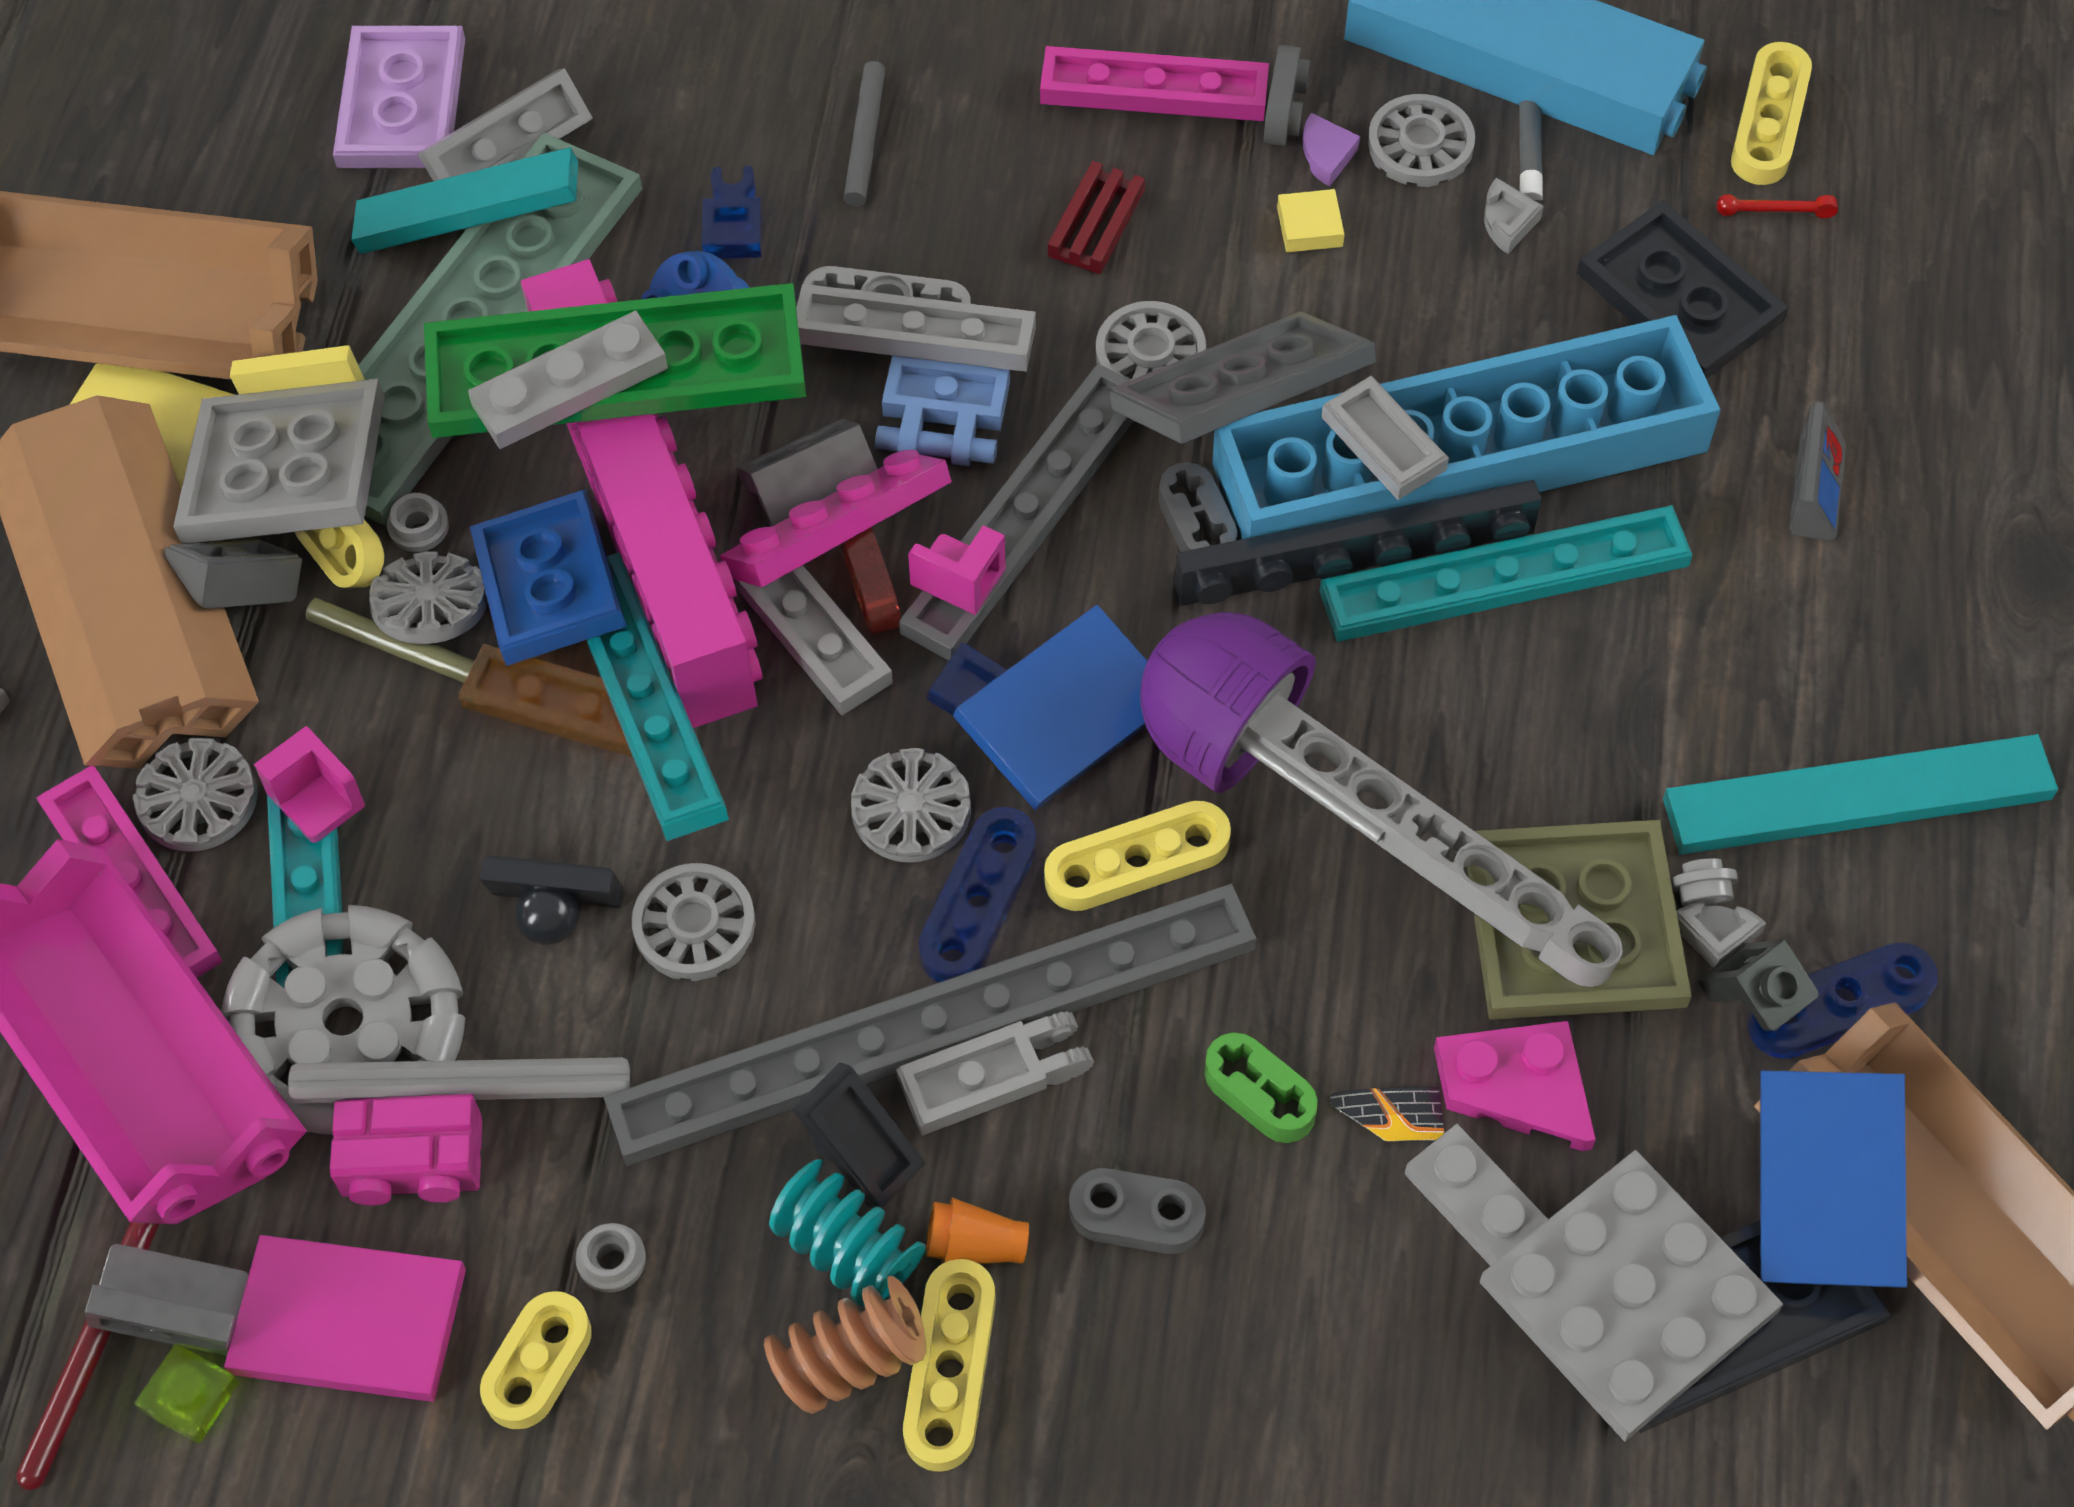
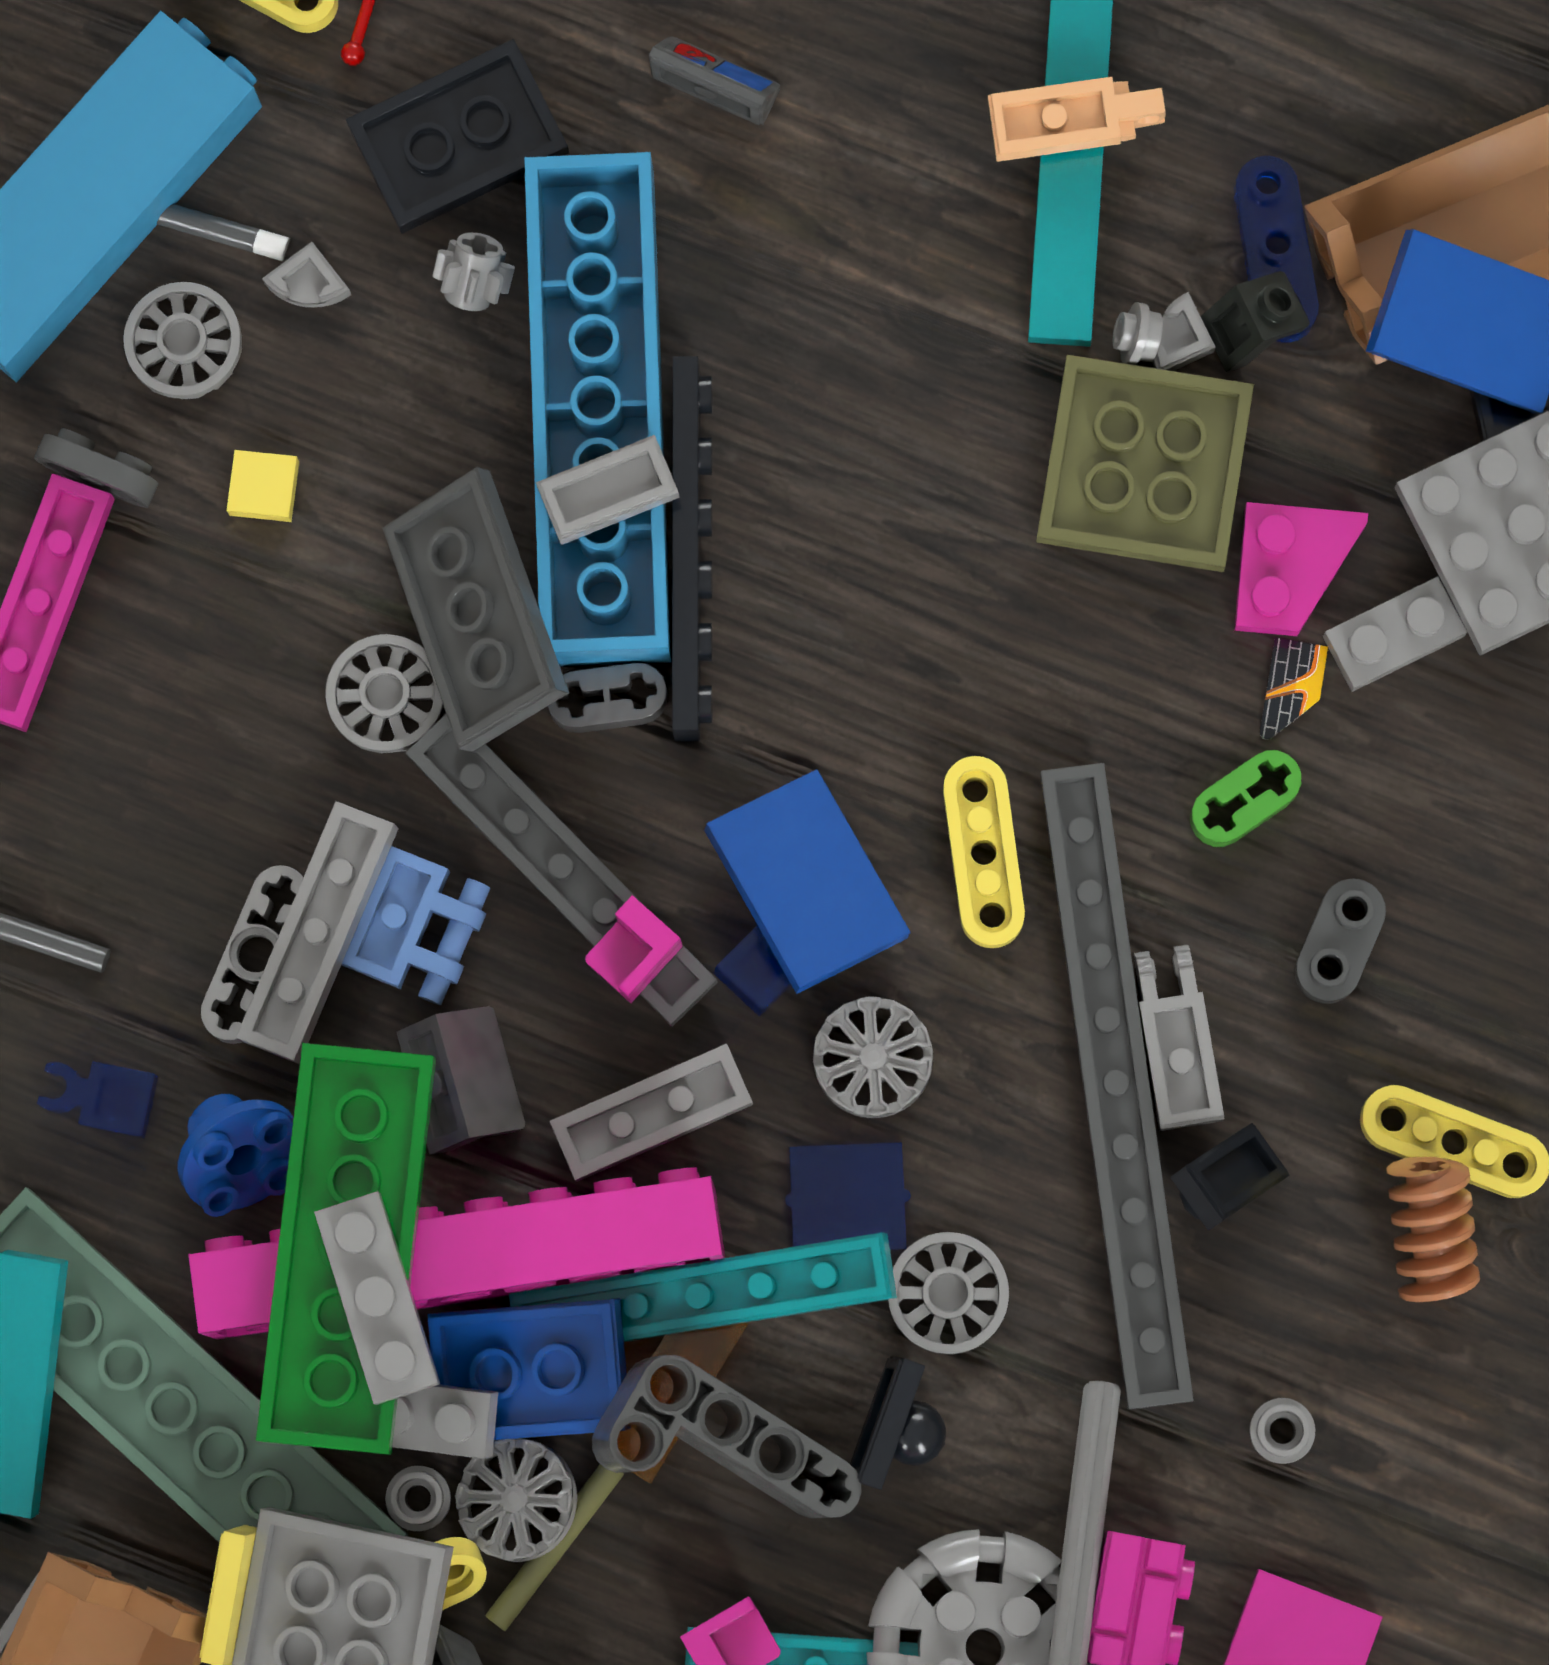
camera: 70 degrees left, 20 degrees up
light yellow plate [480,1291,591,1429] -> none
dark pink plate [720,450,952,587] -> none
teal piece [769,1159,926,1307] -> none
clear red beam [841,527,901,635] -> none
clear blue plate [919,807,1036,983] -> none
orange cone [925,1197,1029,1264] -> none
dark red tile [1048,161,1145,274] -> none
piece [1140,612,1623,987] -> none
medium lavender tile [1303,113,1360,187] -> none
teal tile [1319,505,1693,642] -> none
none -> light grey hinge [392,1384,499,1459]
none -> light grey gear [432,232,515,311]
none -> dark grey beam [592,1355,862,1518]
none -> clear blue piece [785,1142,911,1250]
none -> light nougat hinge [988,77,1166,162]

